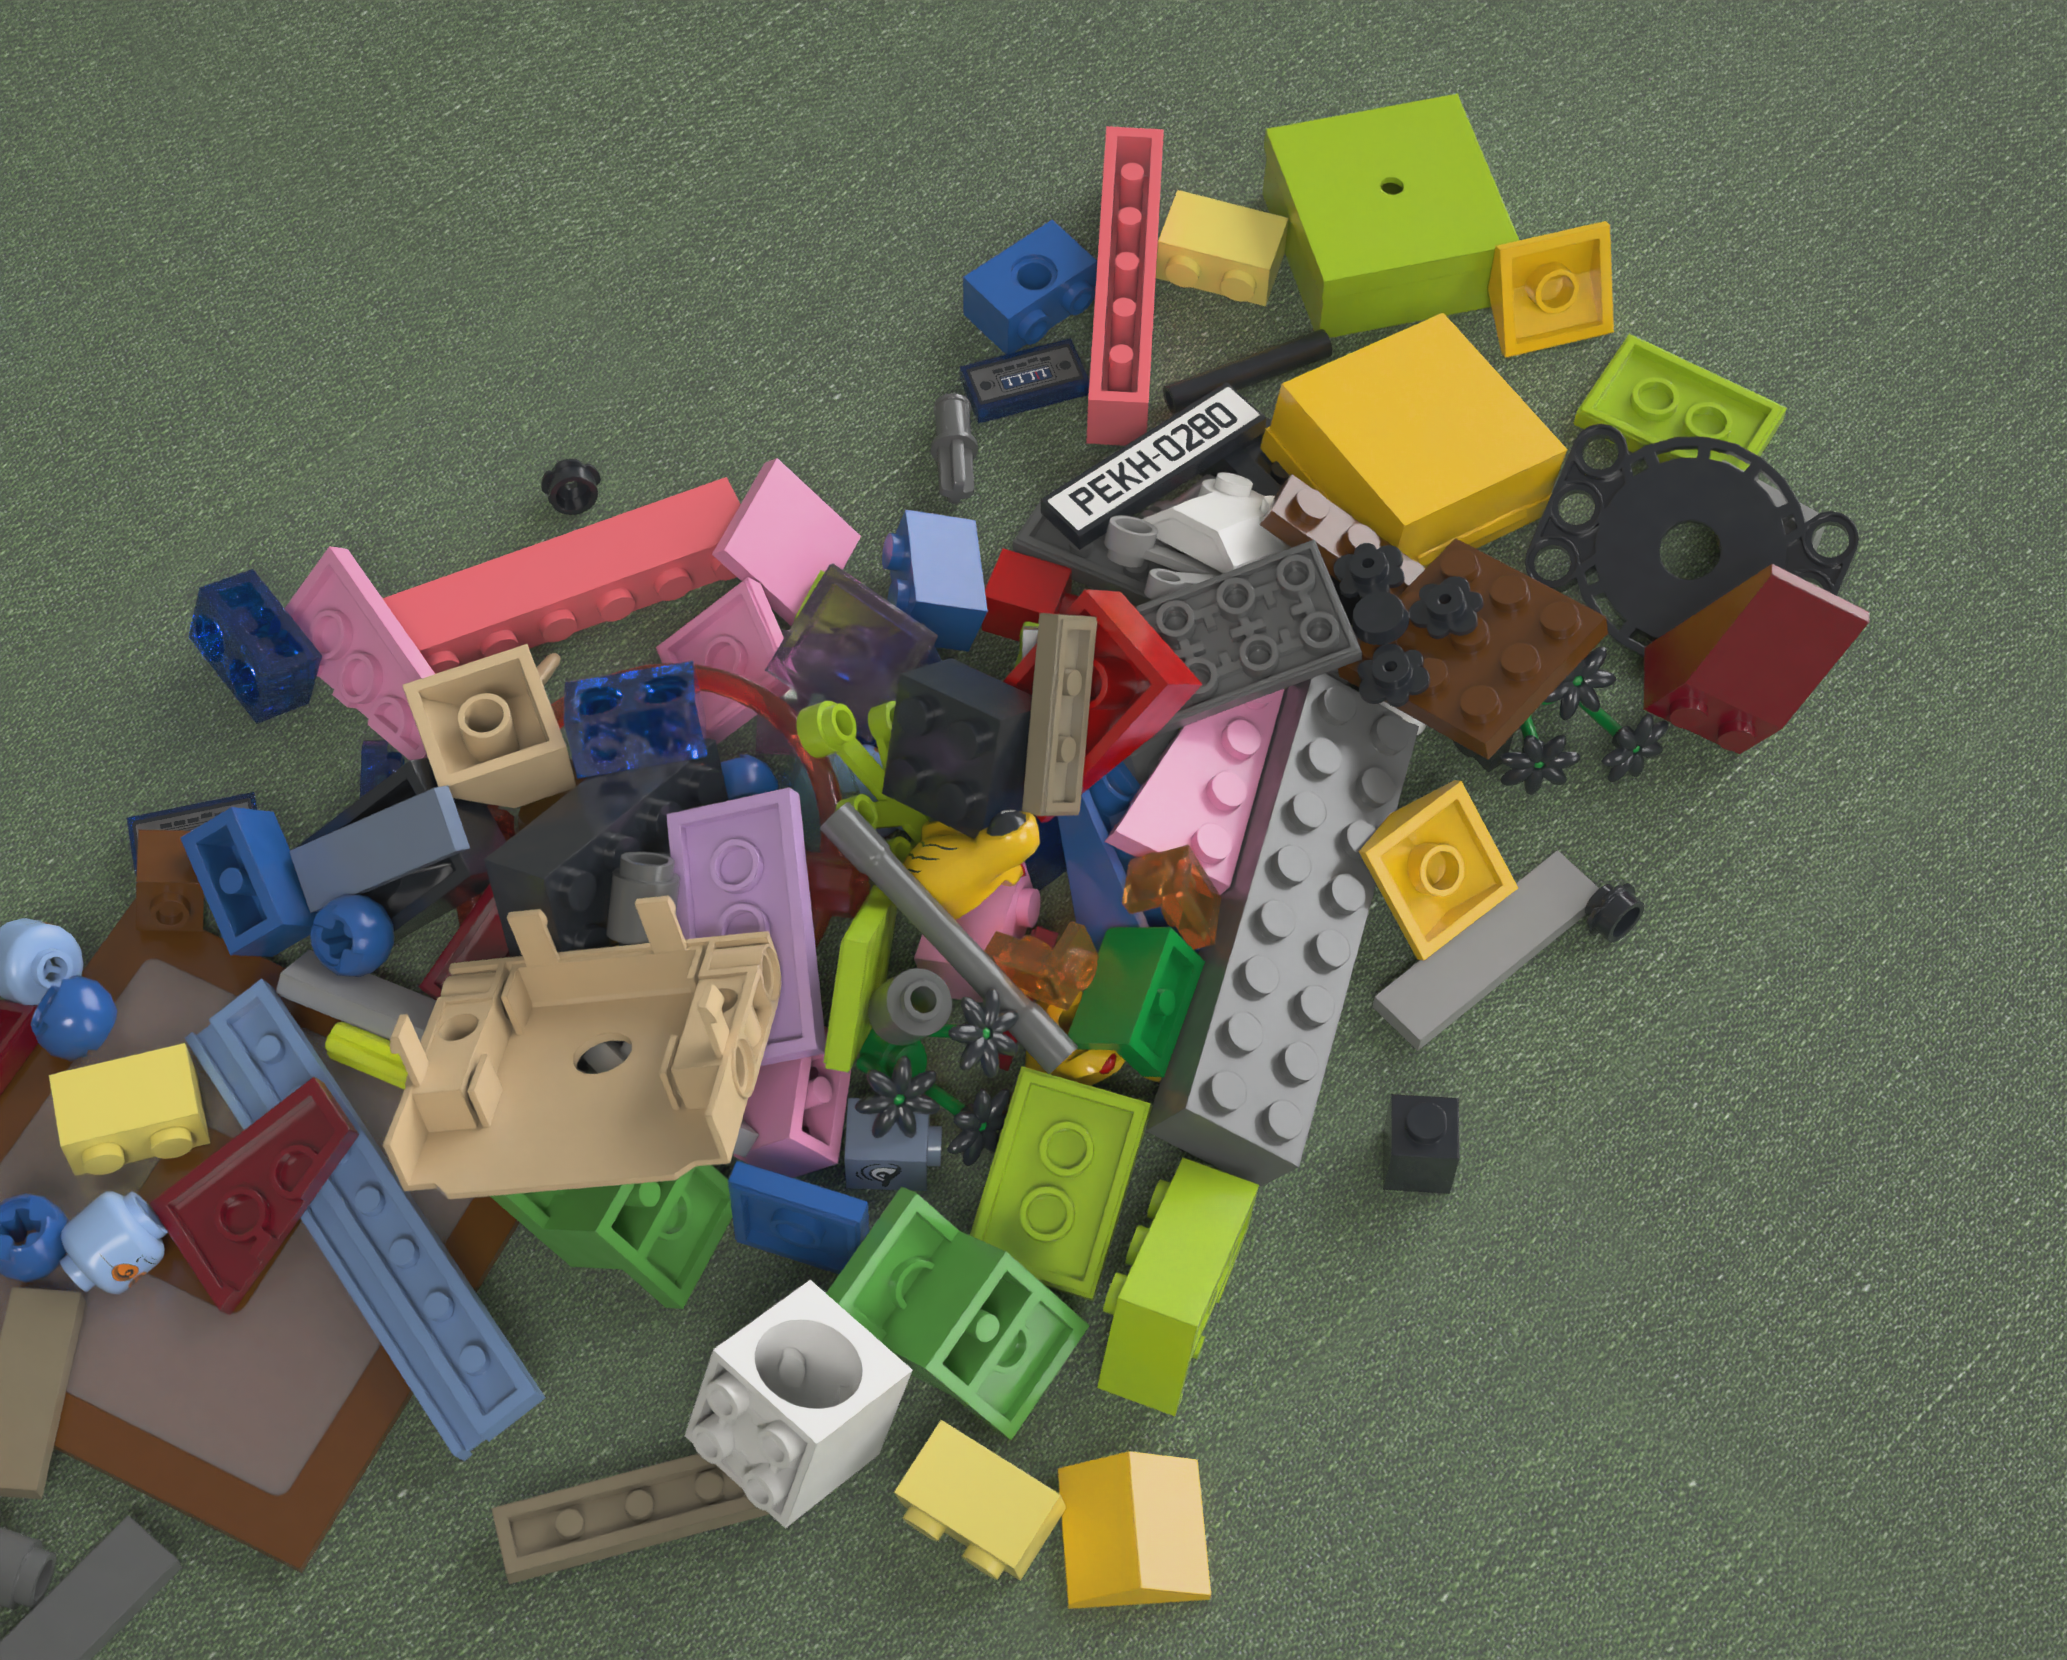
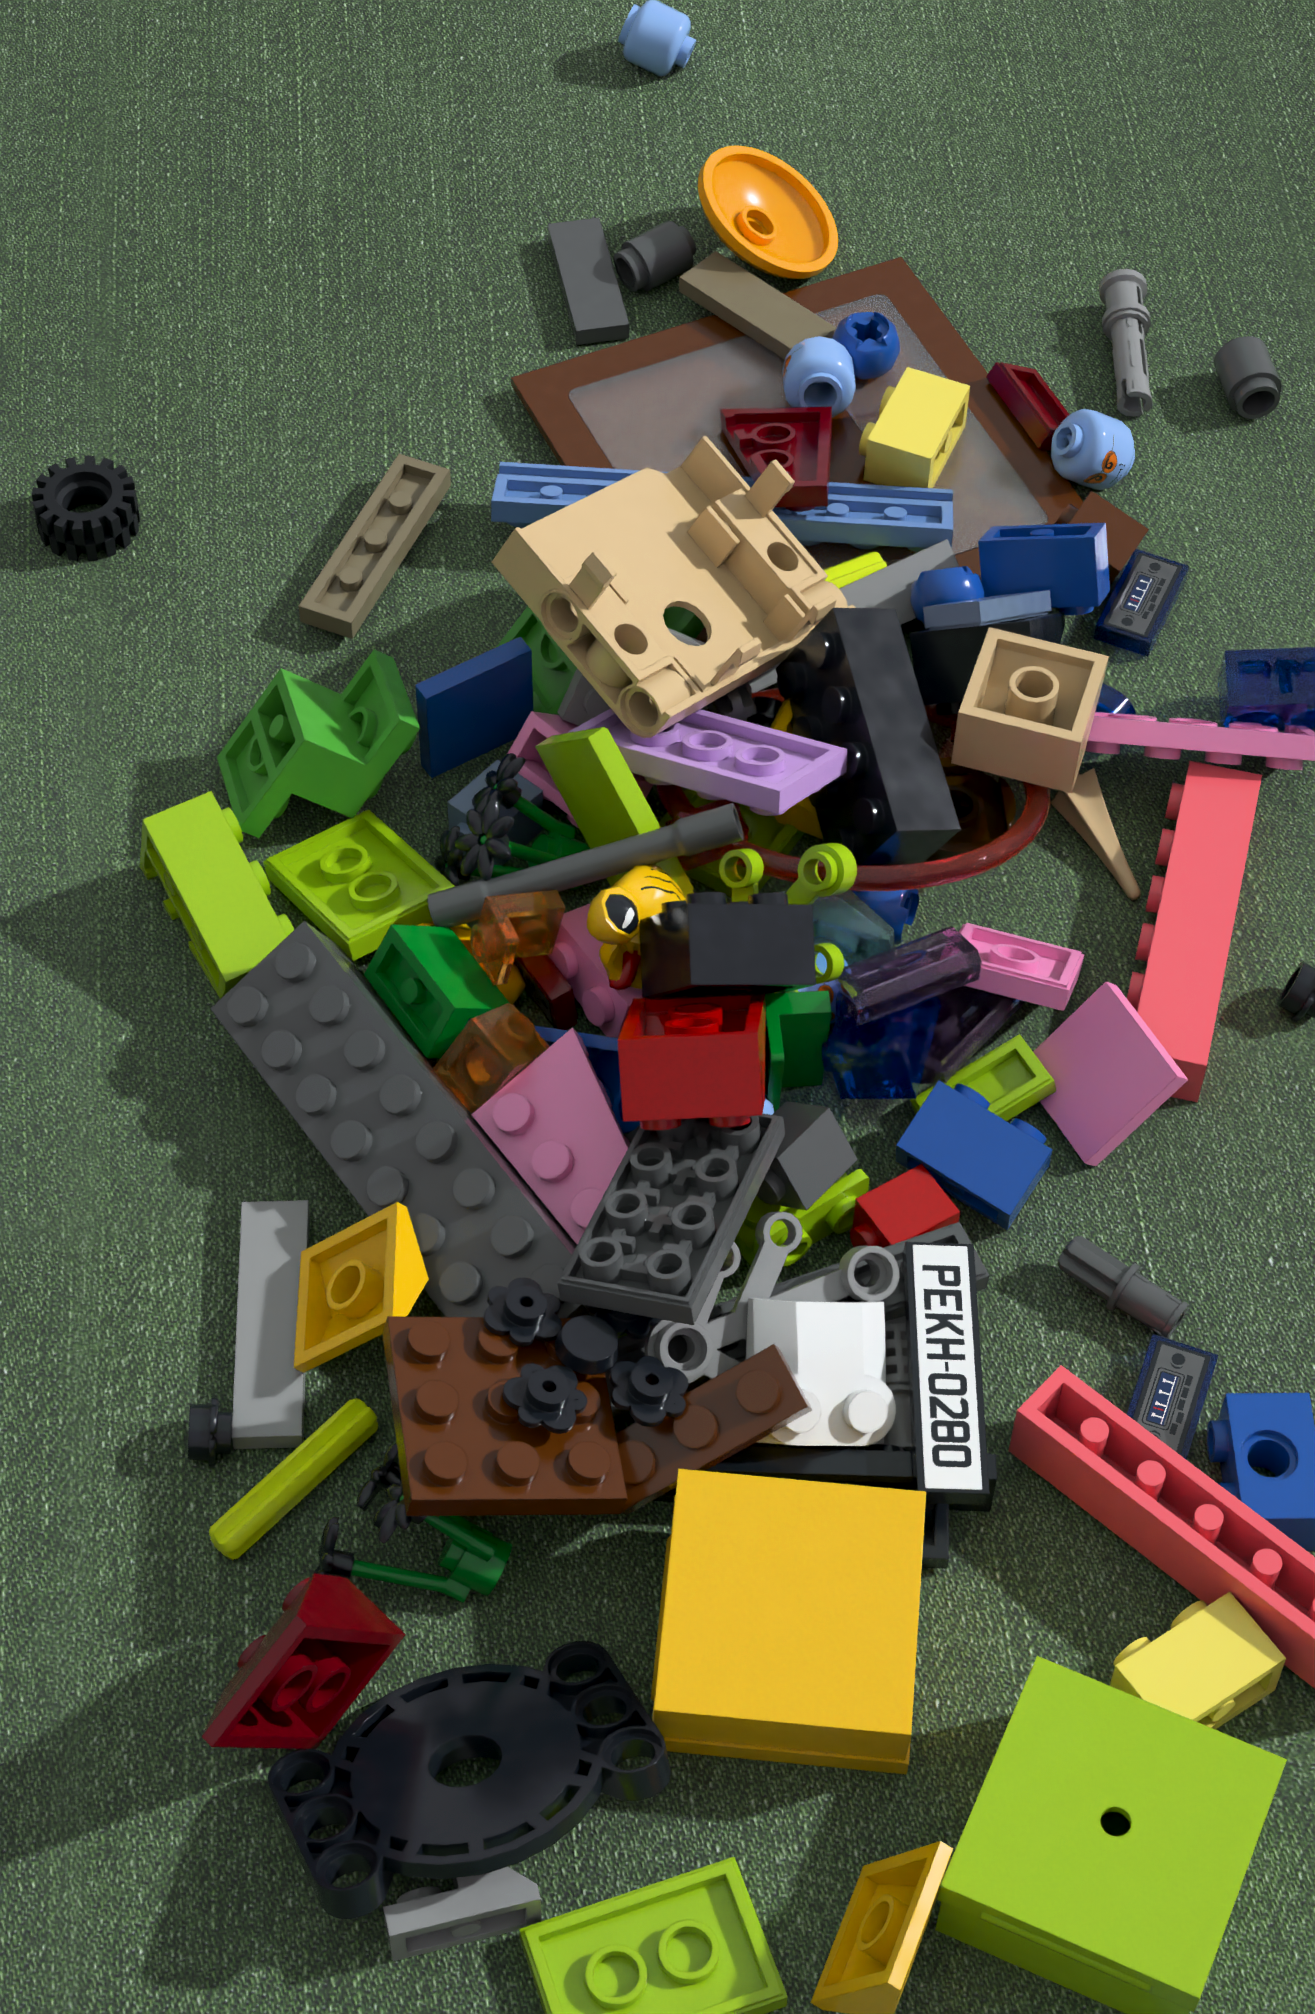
camera: 130 degrees right, 5 degrees down
blue piece [31,975,118,1061] -> none
clear blue brick [564,661,707,779] -> none
dark grey brick [606,852,680,946] -> none
white brick [685,1280,912,1528] -> none
dark grey brick [868,968,952,1046] -> none
light yellow brick [894,1420,1066,1581] -> none
dark tan tile [1022,613,1097,816] -> none
yellow slope [1057,1451,1211,1609] -> none
black piece [1163,329,1333,414] -> none
black brick [1383,1094,1460,1194] -> none
none -> neon yellow axle [209,1398,378,1560]

